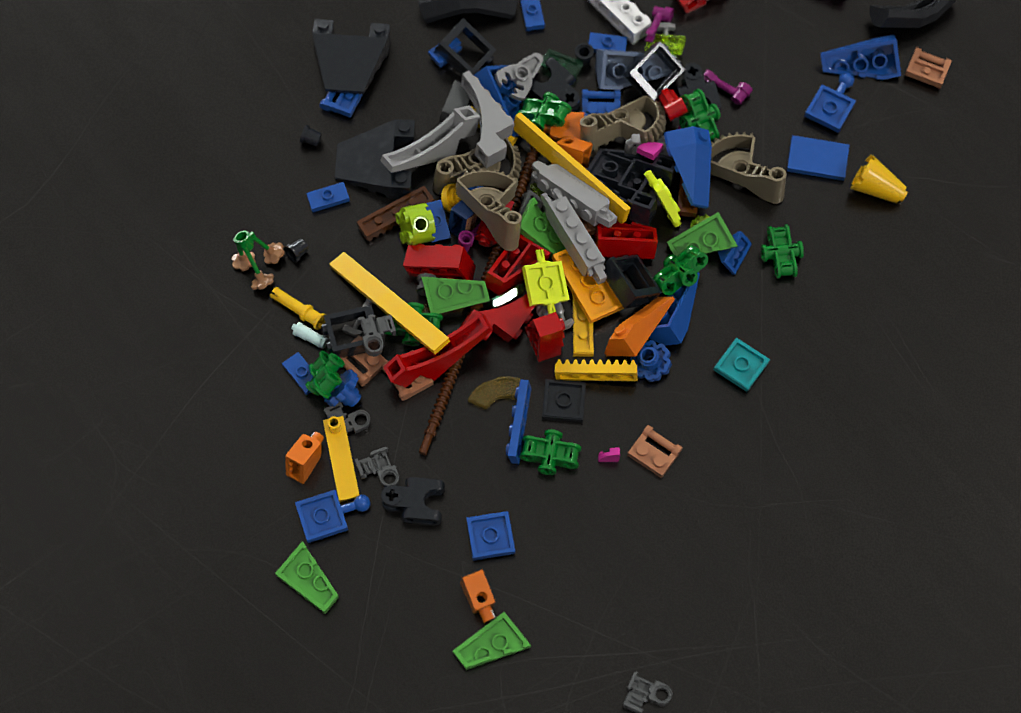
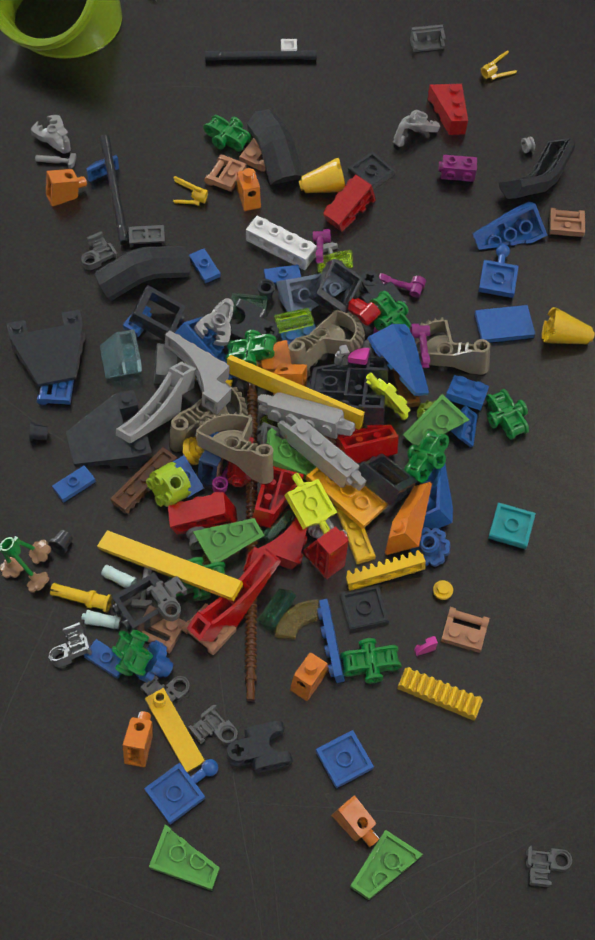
camera: 20 degrees left, 5 degrees down
none -> dark grey piece [49,622,92,667]
none -> clear light blue slope [100,329,142,378]
none -> light aqua piece [101,565,137,588]
none -> clear green plate [258,588,297,627]
none -> clear neon green tile [274,307,314,333]
none -> orange torso [290,653,329,701]
none -> yellow gear [397,667,483,721]
none -> magenta brick [410,324,430,368]
none -> yellow plate [433,580,453,600]
none -> blue plate [446,375,489,410]

